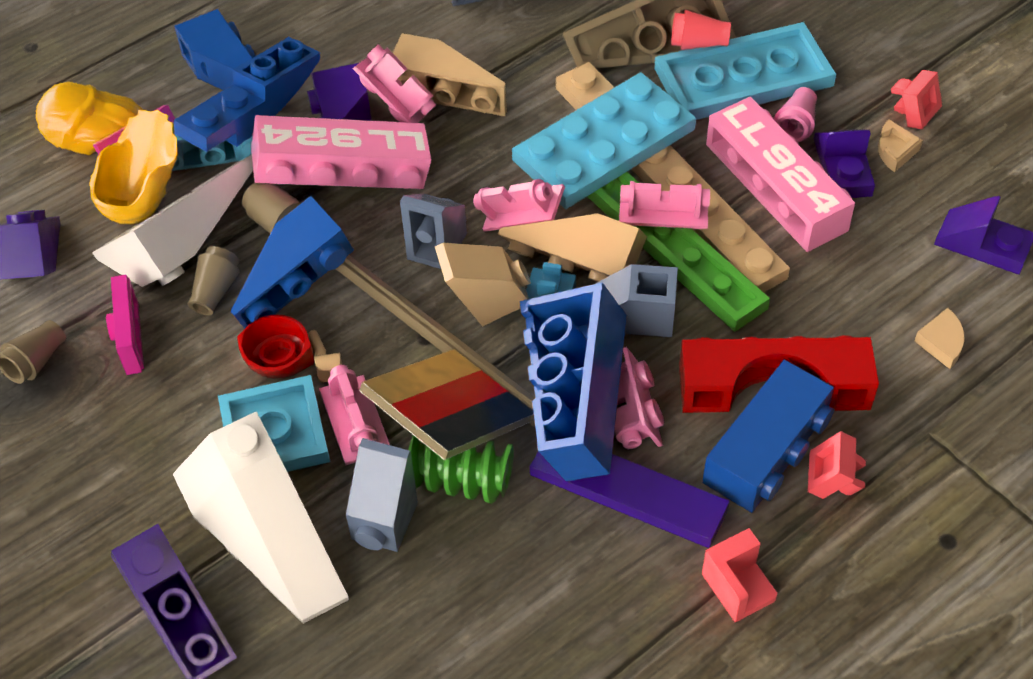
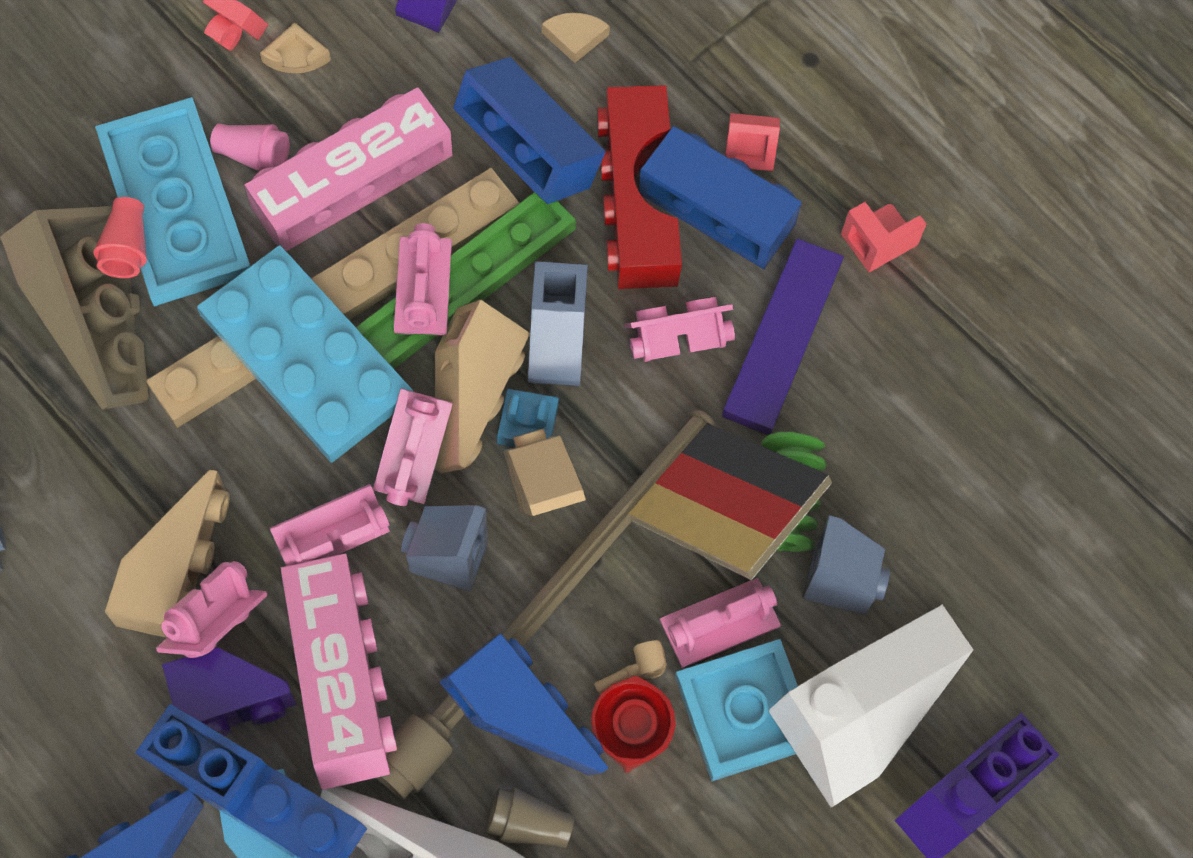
camera: 100 degrees left, 15 degrees up
blue wedge [520,283,627,481] -> none
dark purple slope [814,129,875,198] -> none
none -> bright pink hinge [270,484,390,566]
none -> blue brick [453,57,606,205]

